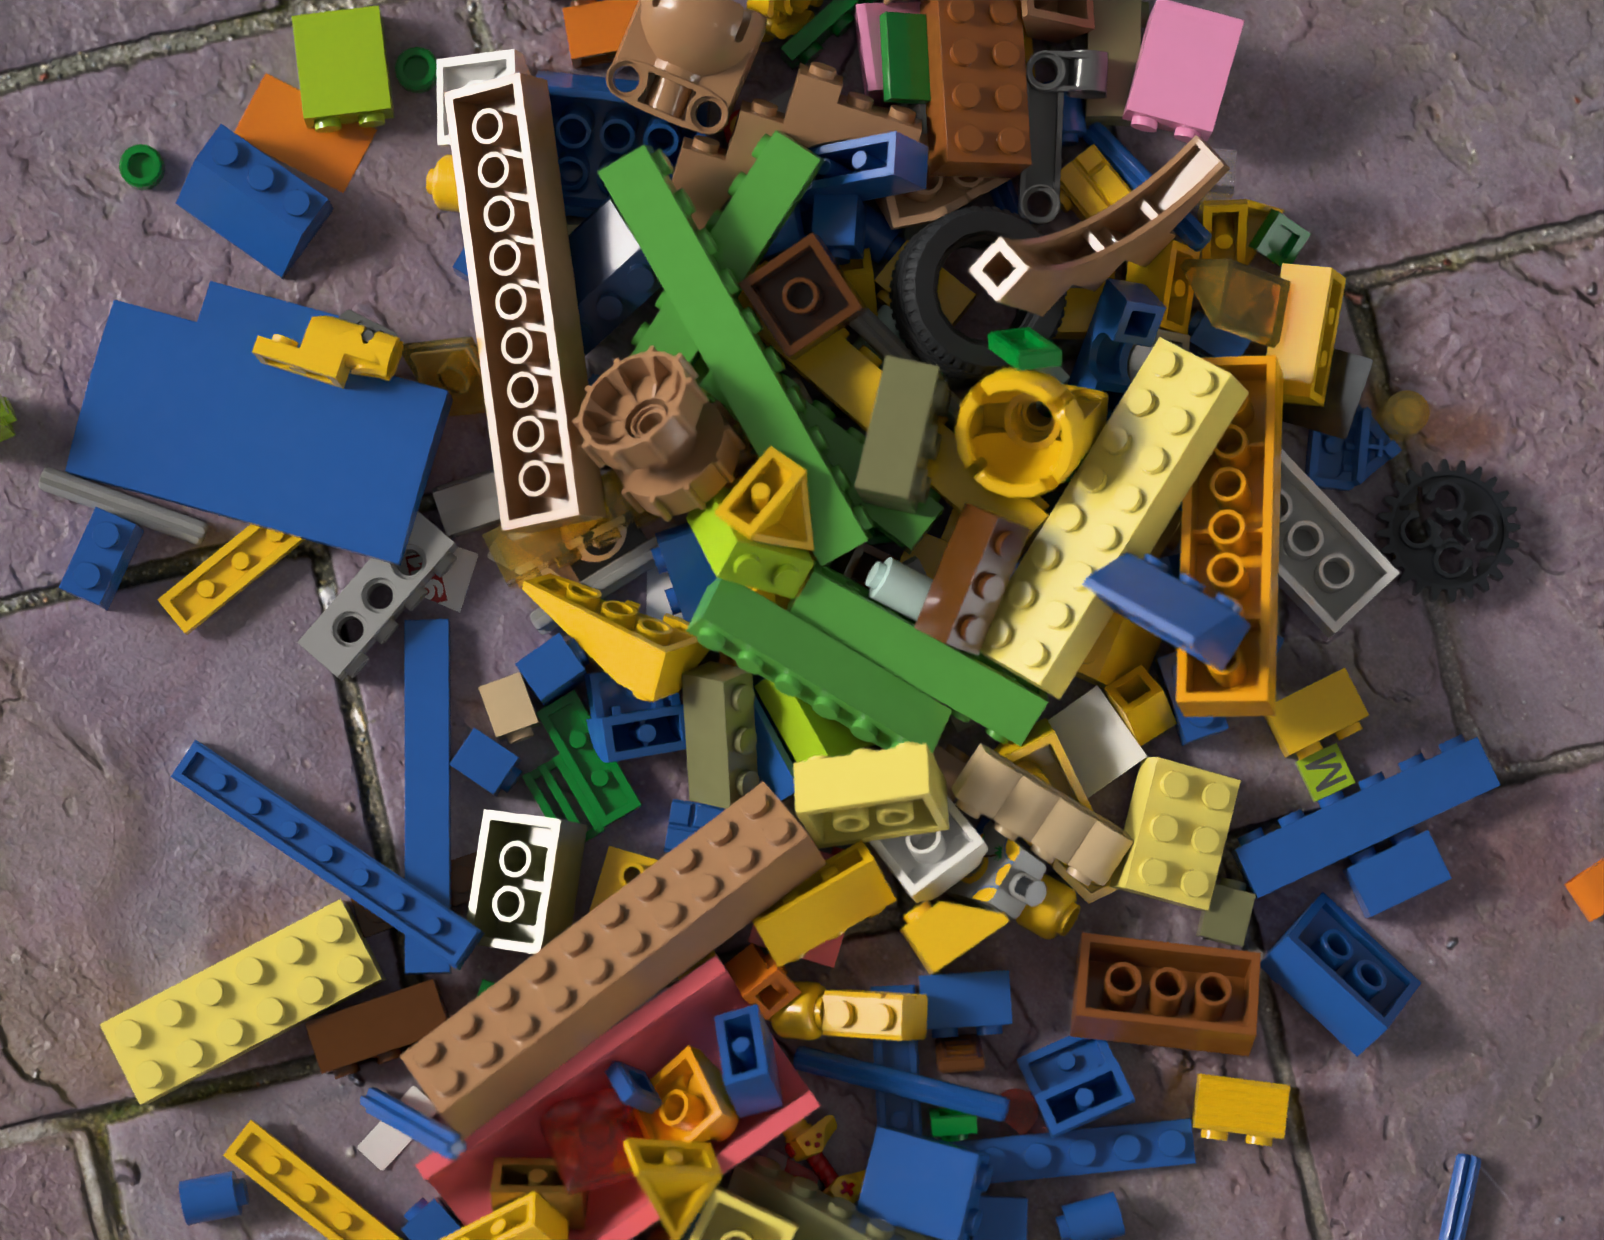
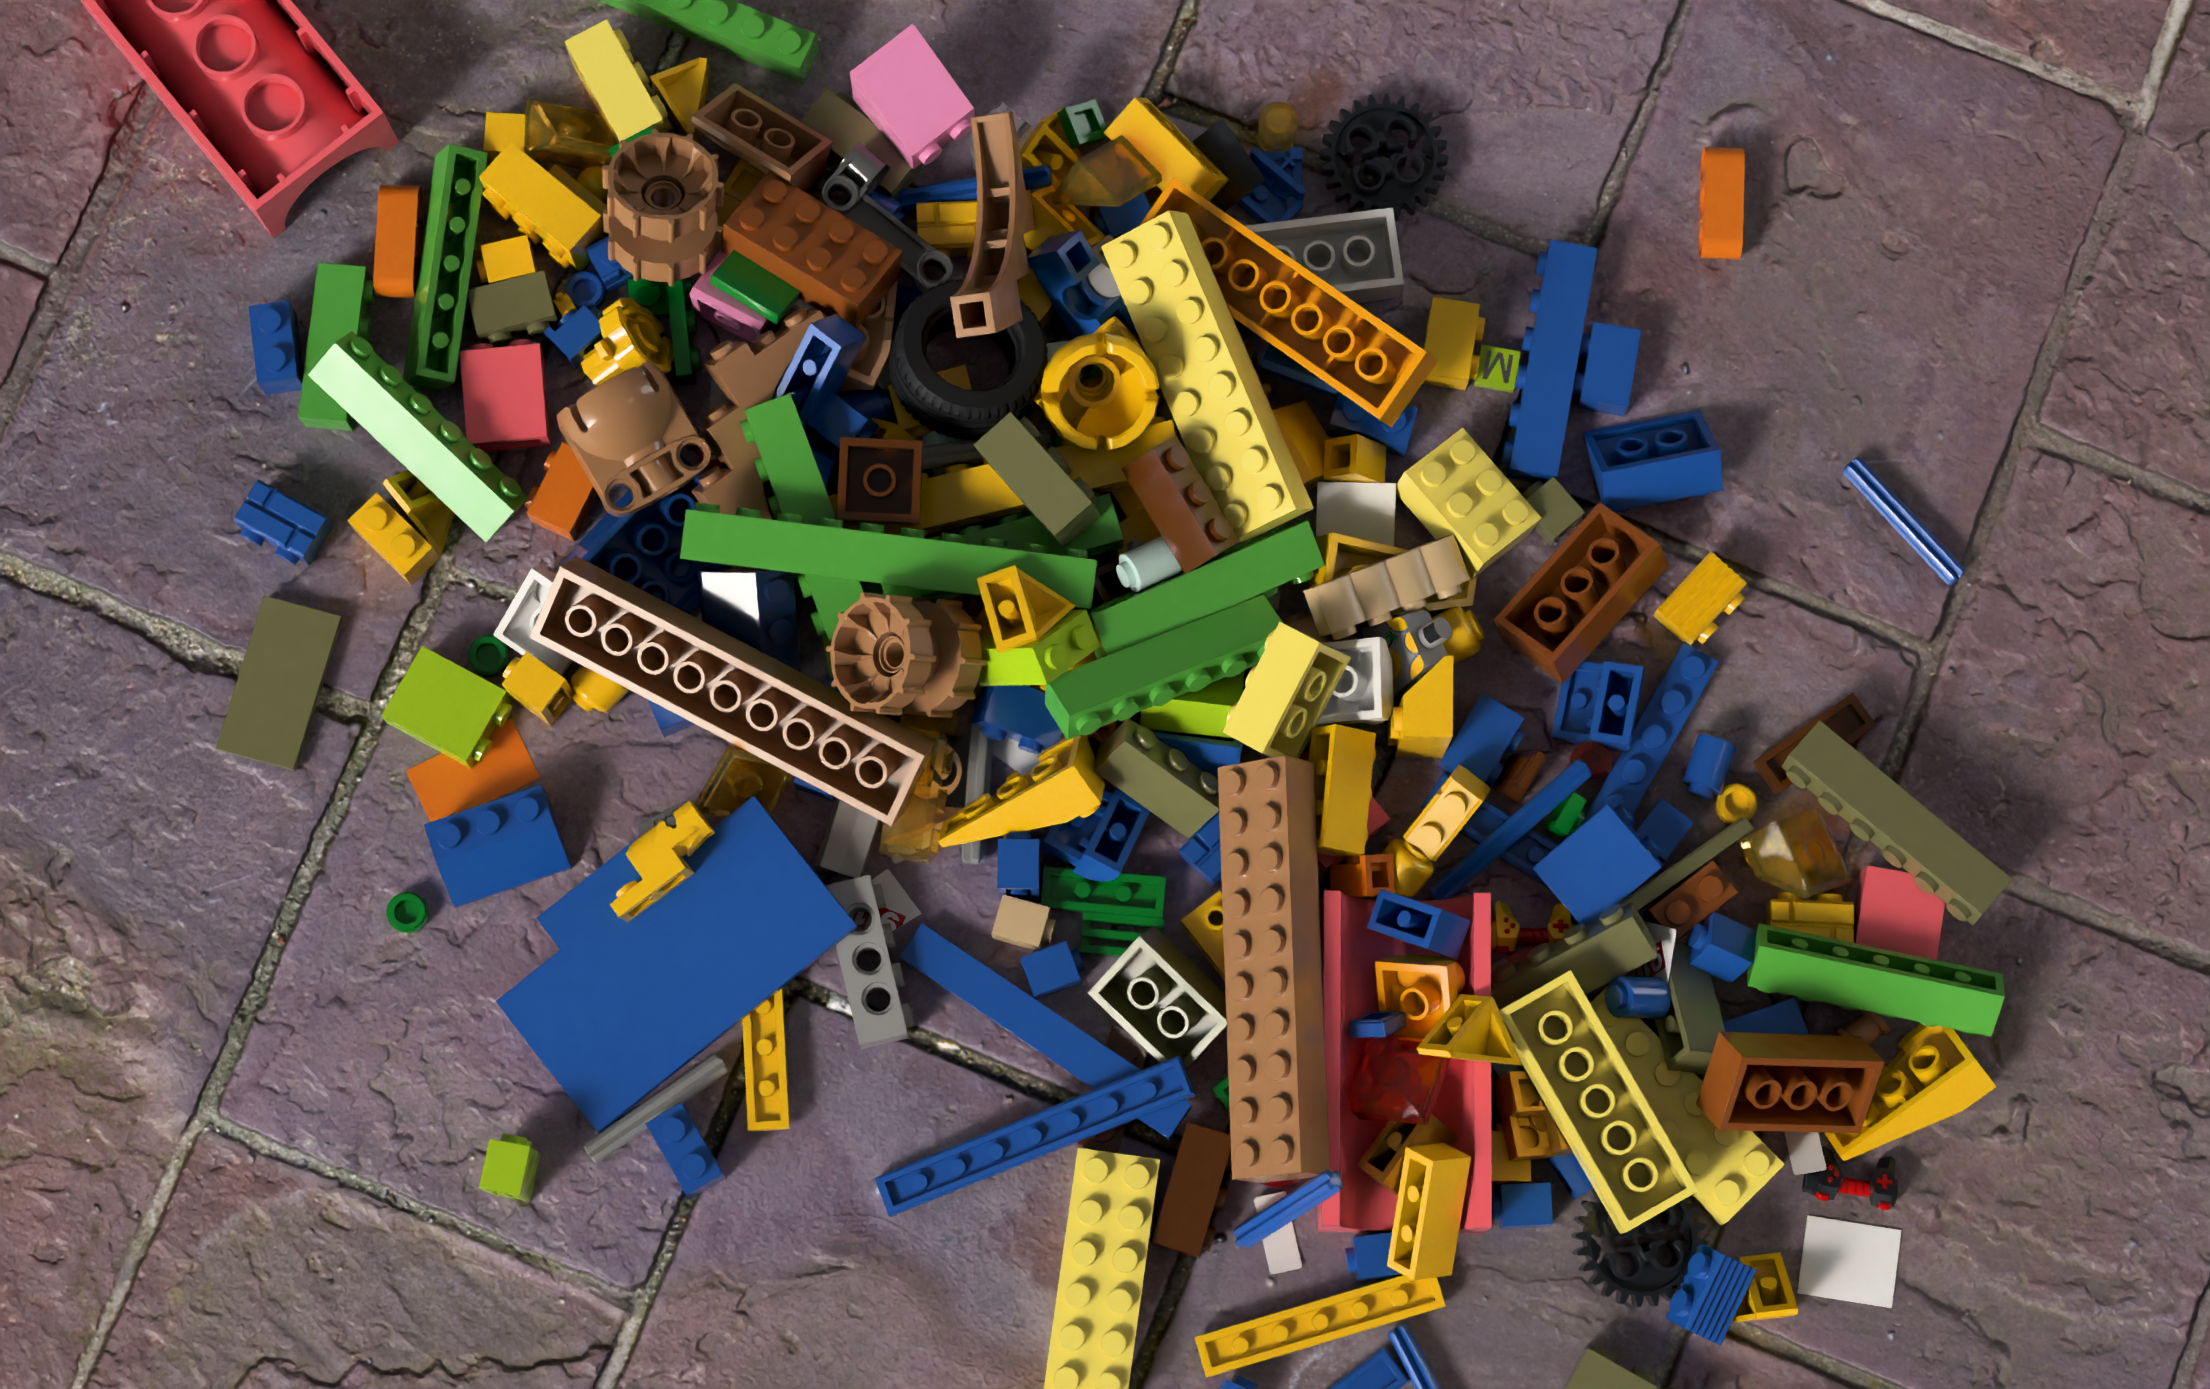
camera: 55 degrees left, 5 degrees down
green tile [988,327,1062,371] -> none
blue slope [1082,552,1251,672] -> none
none -> yellow brick [502,651,575,727]

